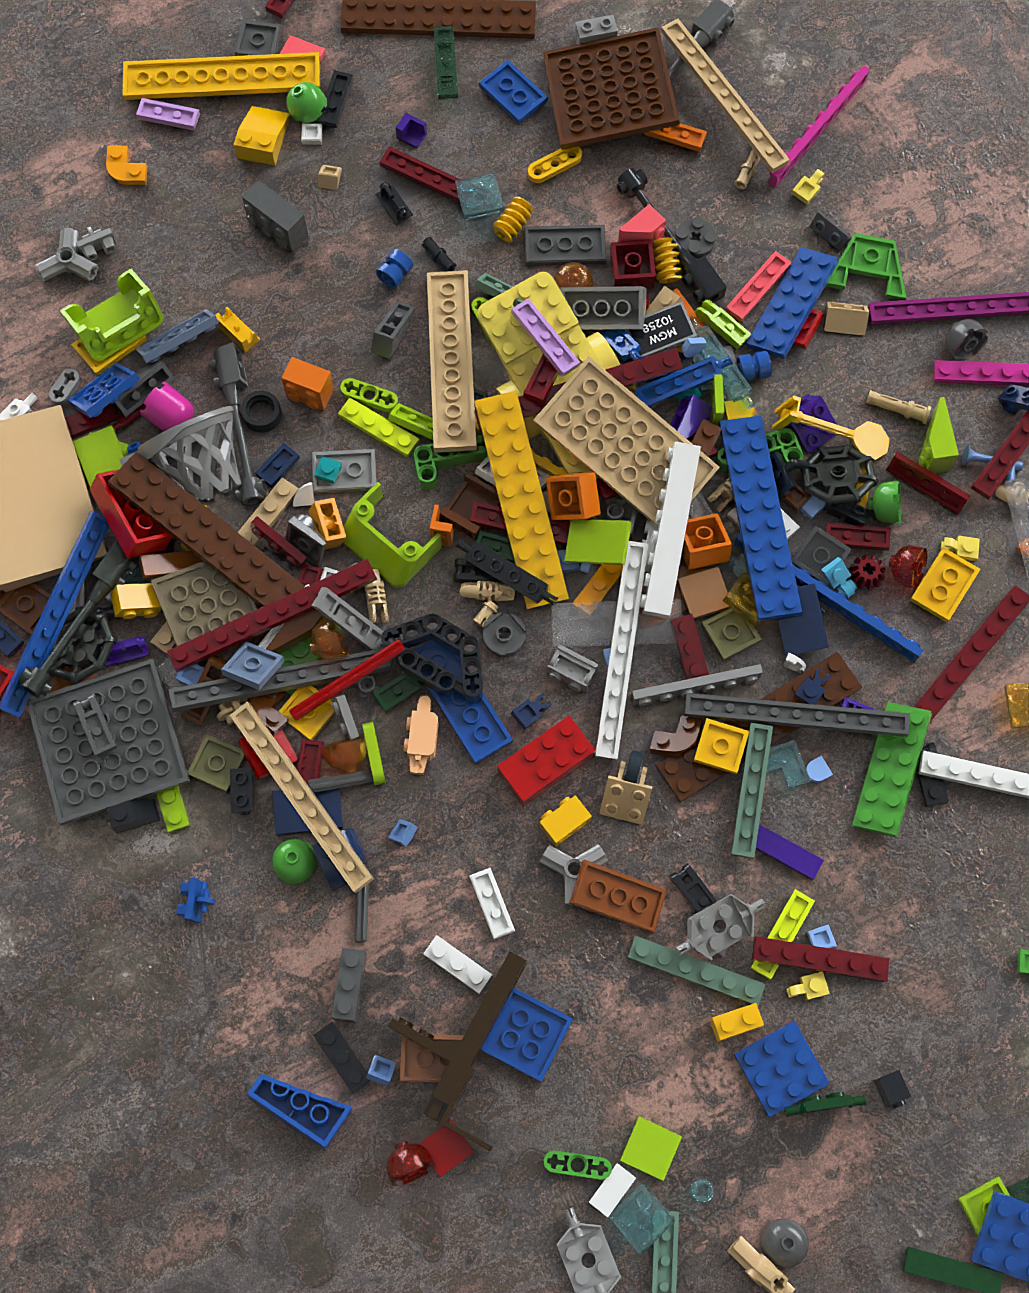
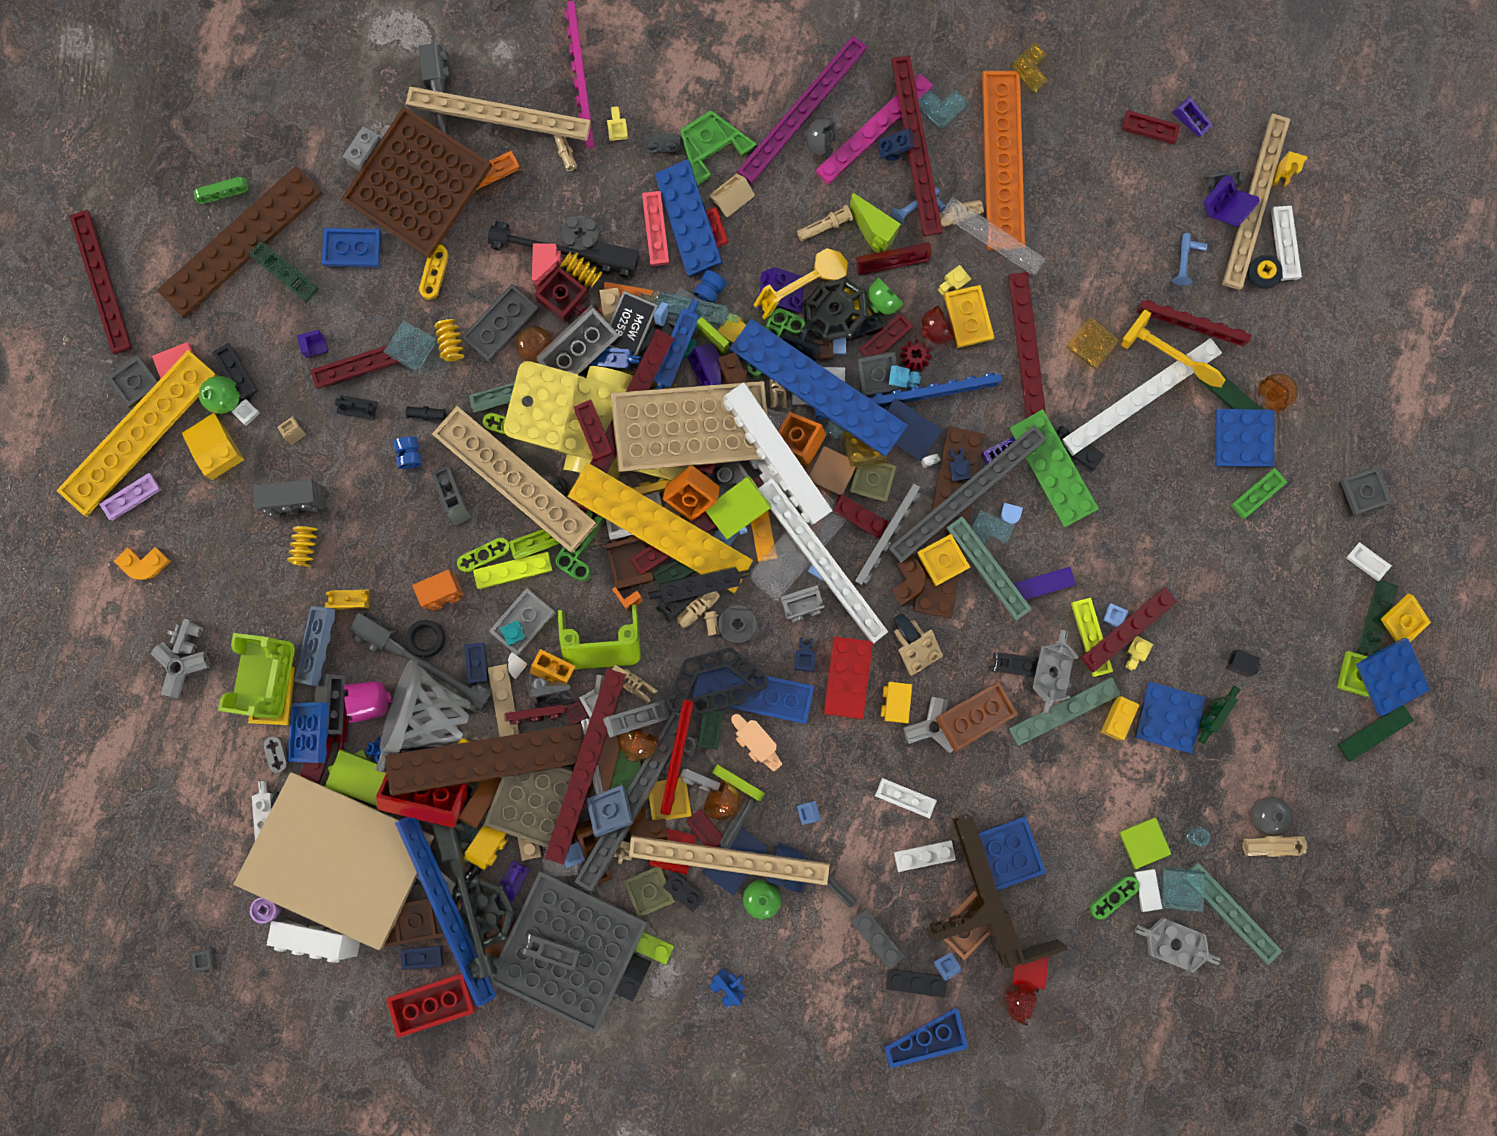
camera: 50 degrees left, 10 degrees up
lavender plate [511,298,580,377] -> none
lime hinge [695,300,751,350] -> none
none -> yellow piece [287,526,318,567]

